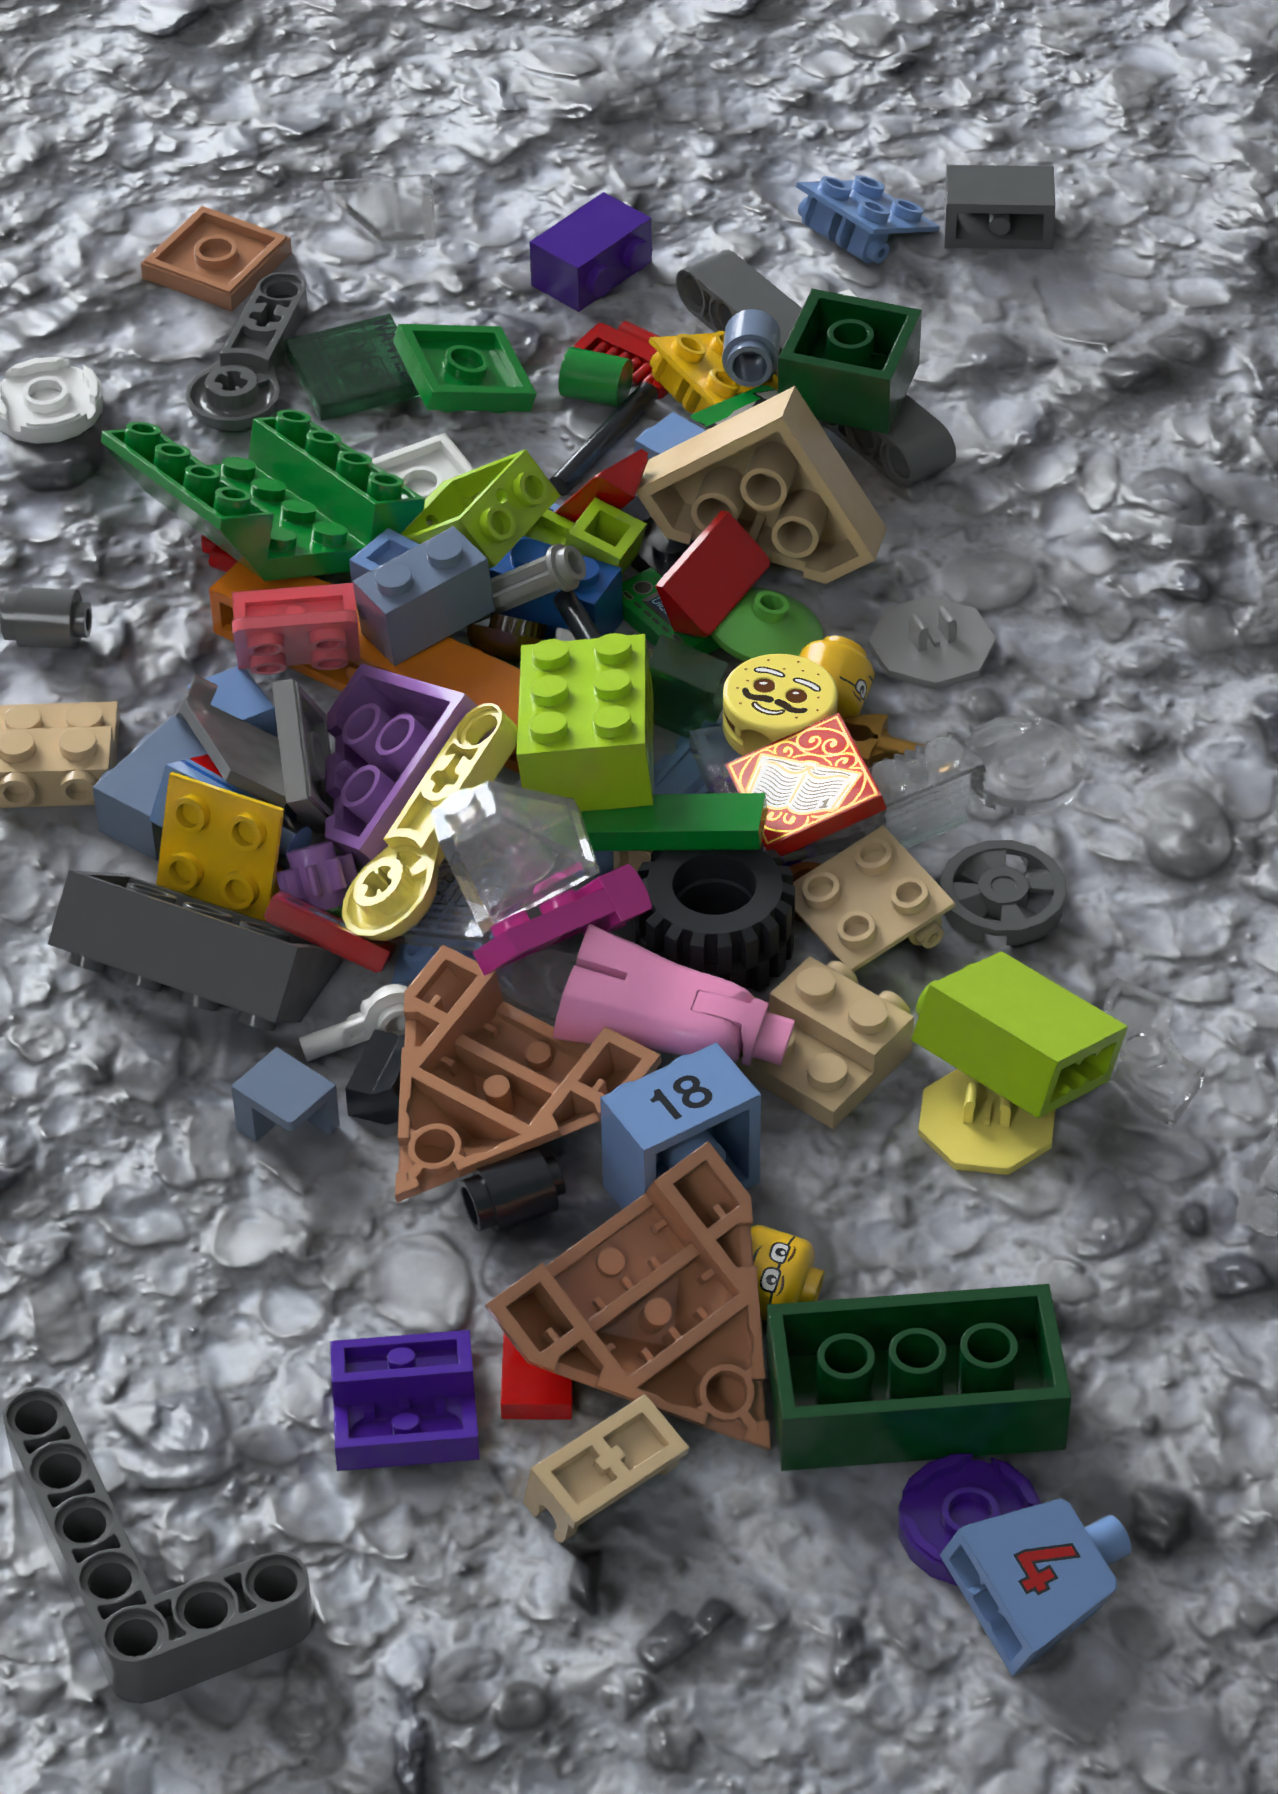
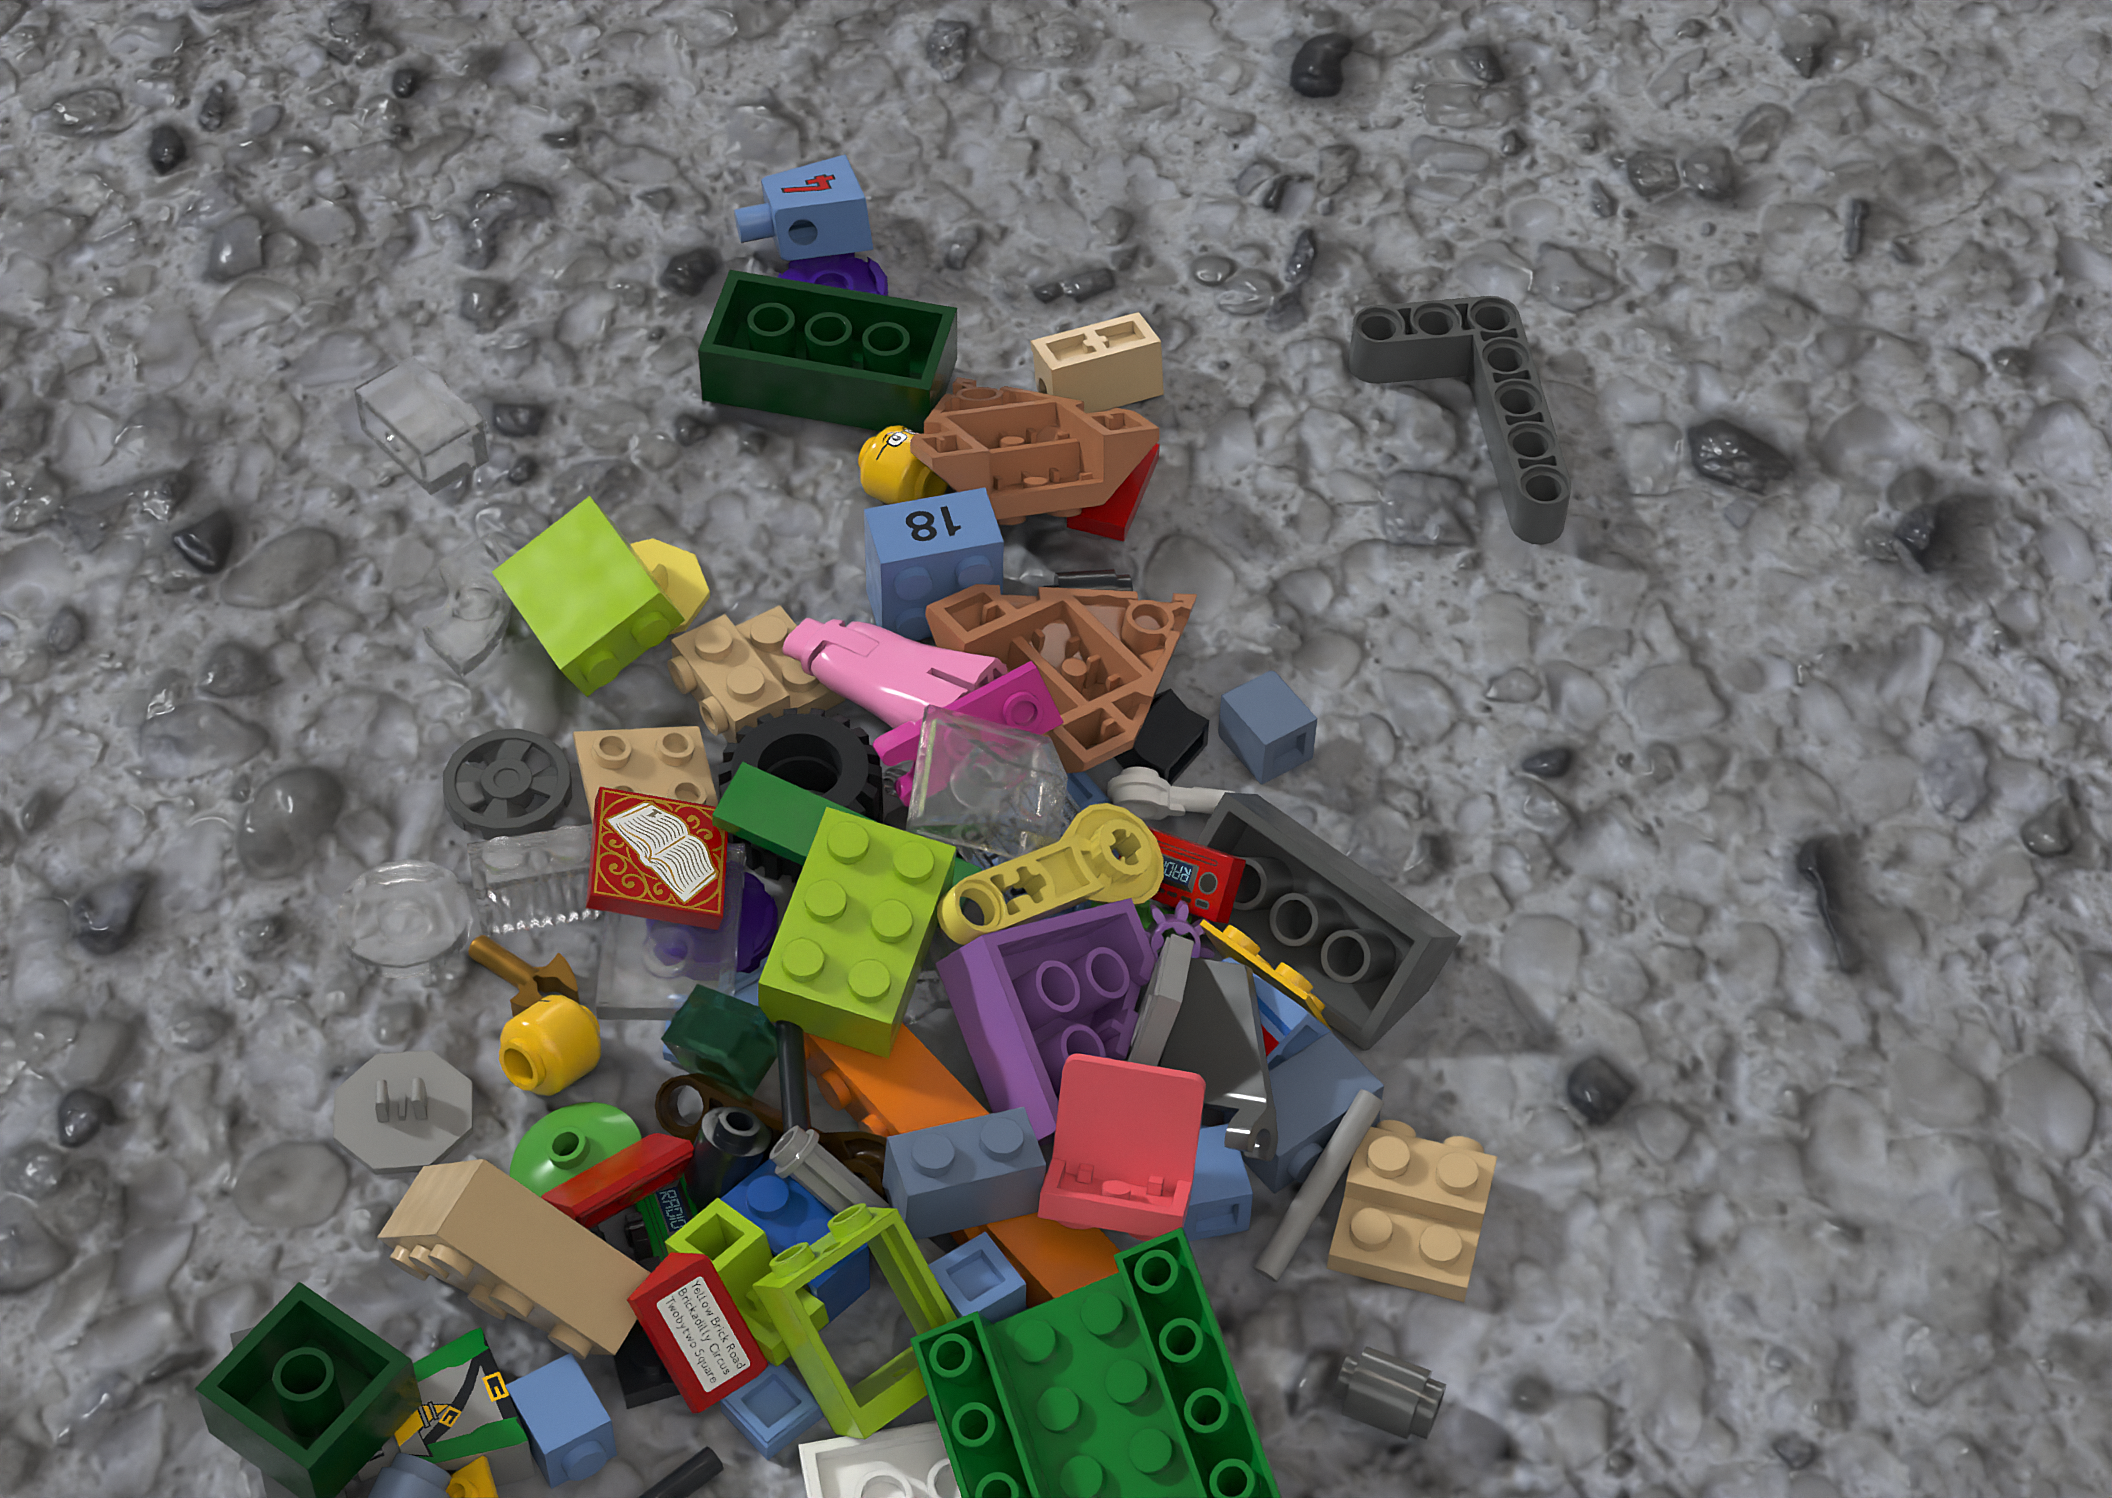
camera: 165 degrees left, 5 degrees up
dark purple slope [330,1330,480,1471] -> none
light yellow head [722,654,838,756] -> none
none -> black brick [684,1106,770,1209]
none -> light grey bar [1253,1089,1384,1282]

